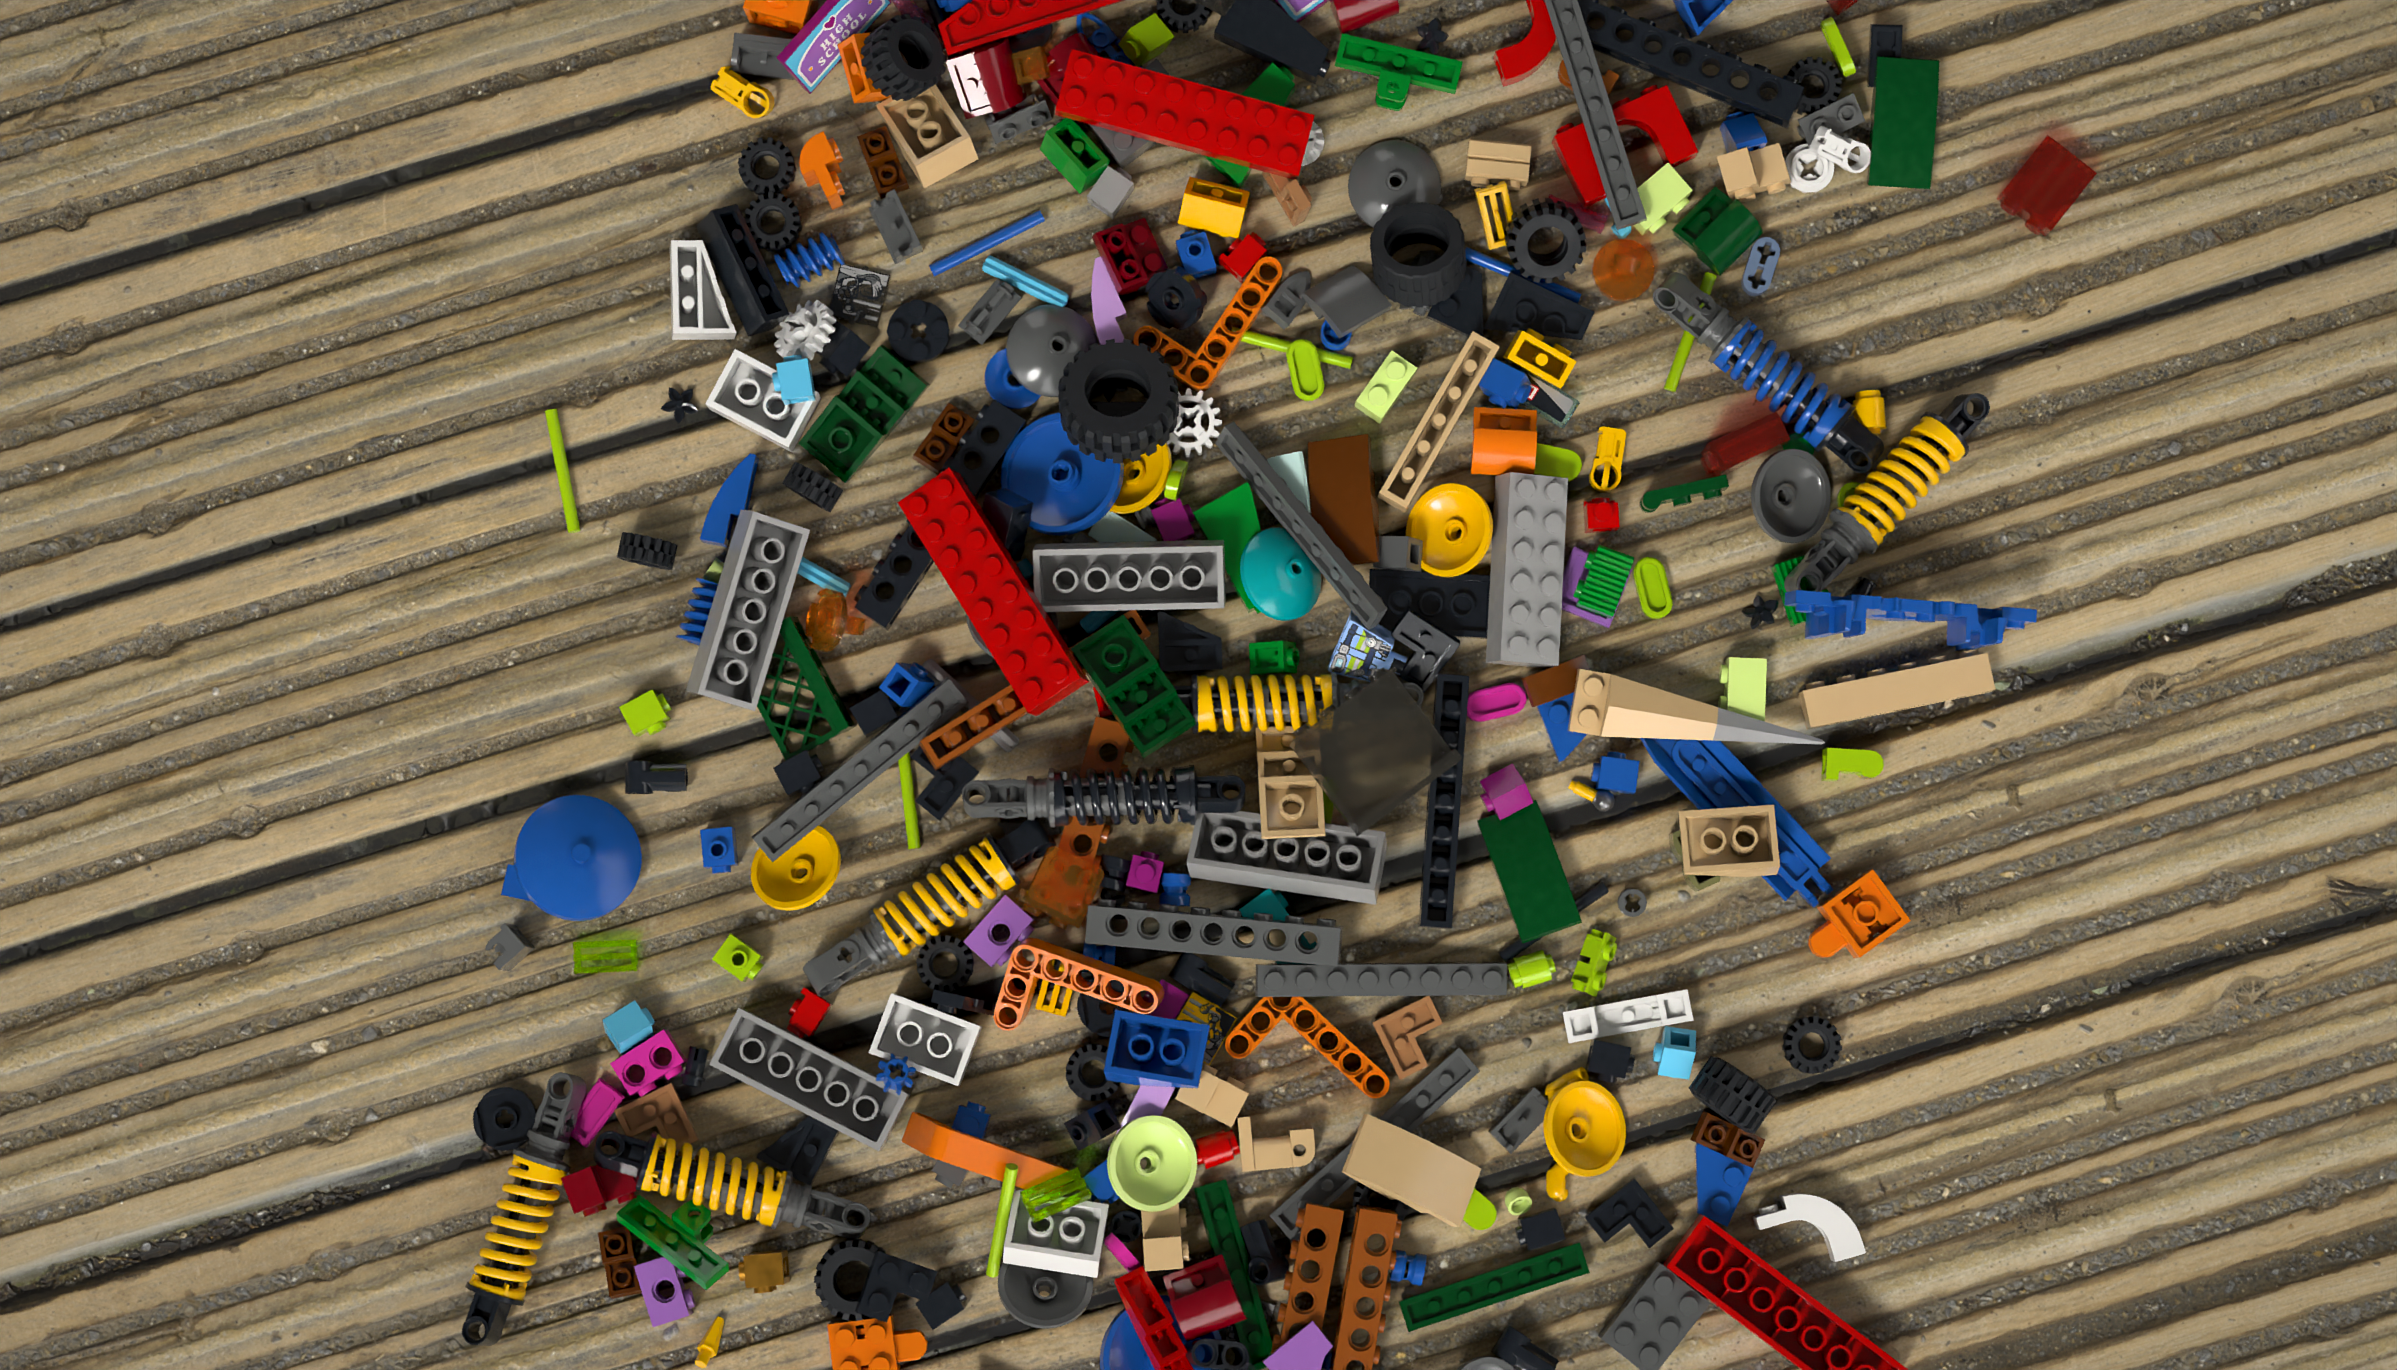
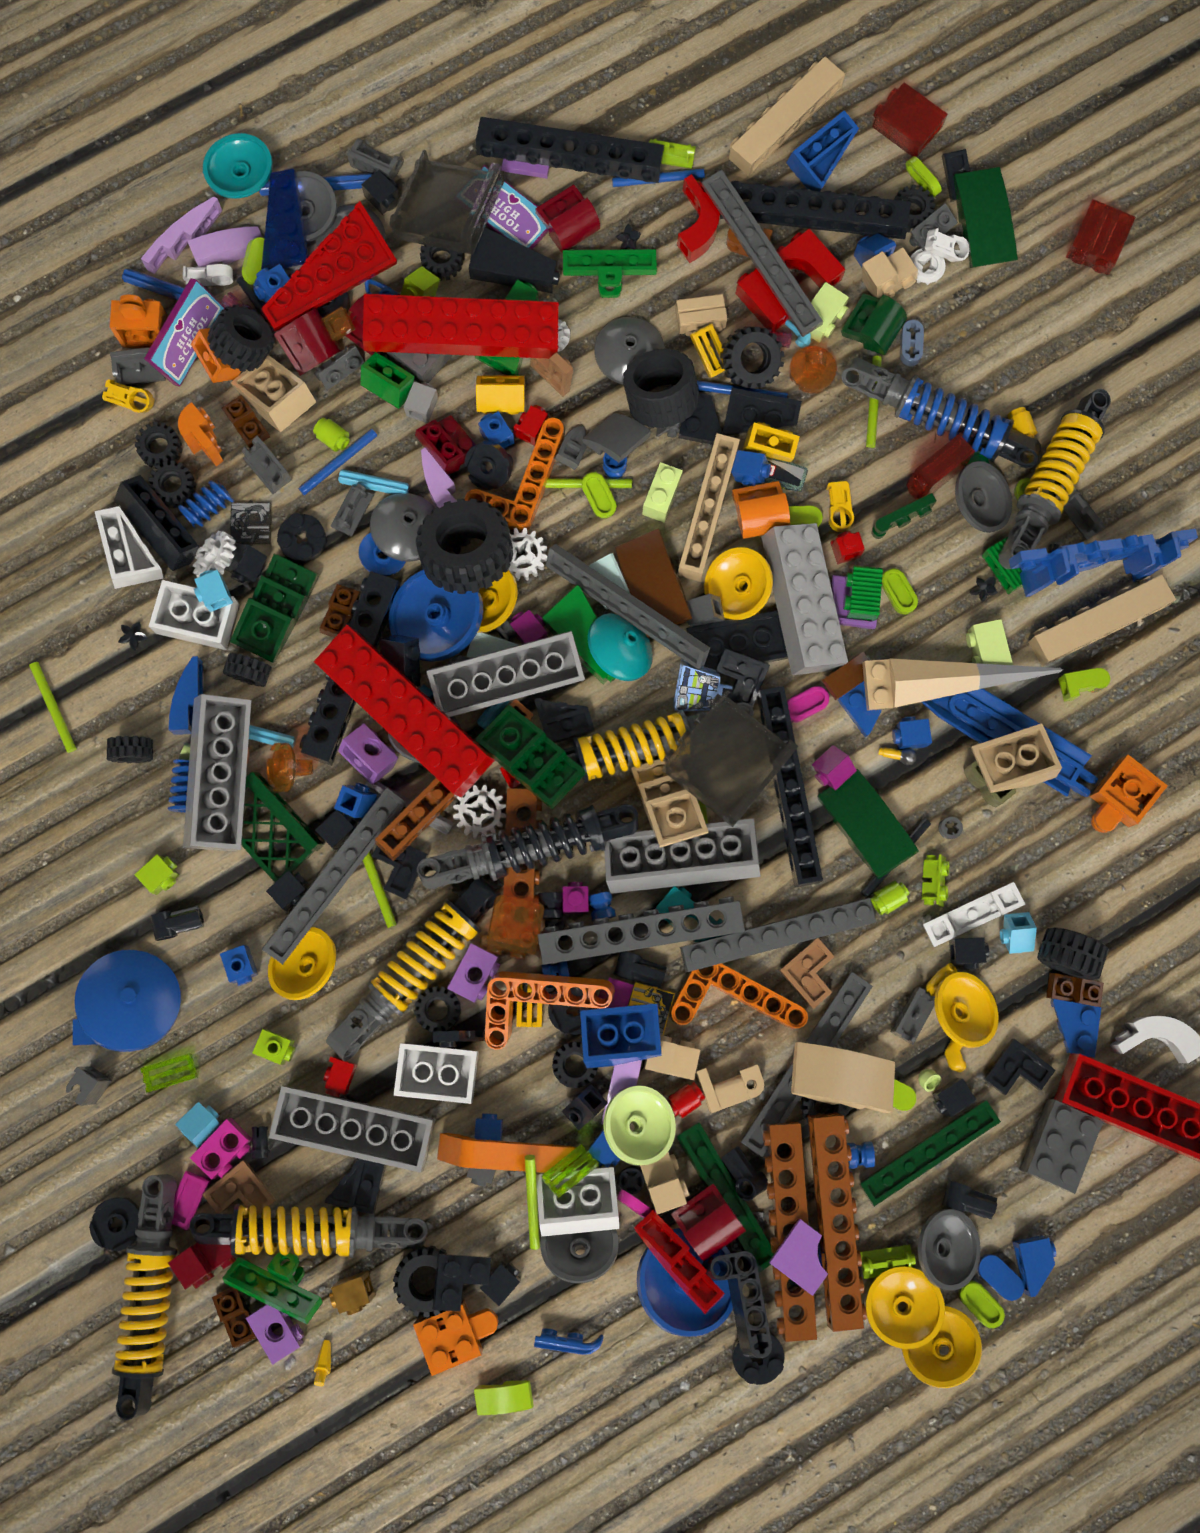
camera: 20 degrees left, 5 degrees down
blue gear [876,1053,916,1095] -> none
lime tile [1164,459,1188,501] -> none
green bracket [1249,641,1300,675] -> none
black tyre [1782,1016,1842,1074] -> none
none -> lime brick [313,418,350,452]
none -> medium lavender brick [338,724,398,785]
none -> white gear [453,785,506,839]
none -> dark grey hinge [1063,489,1106,540]

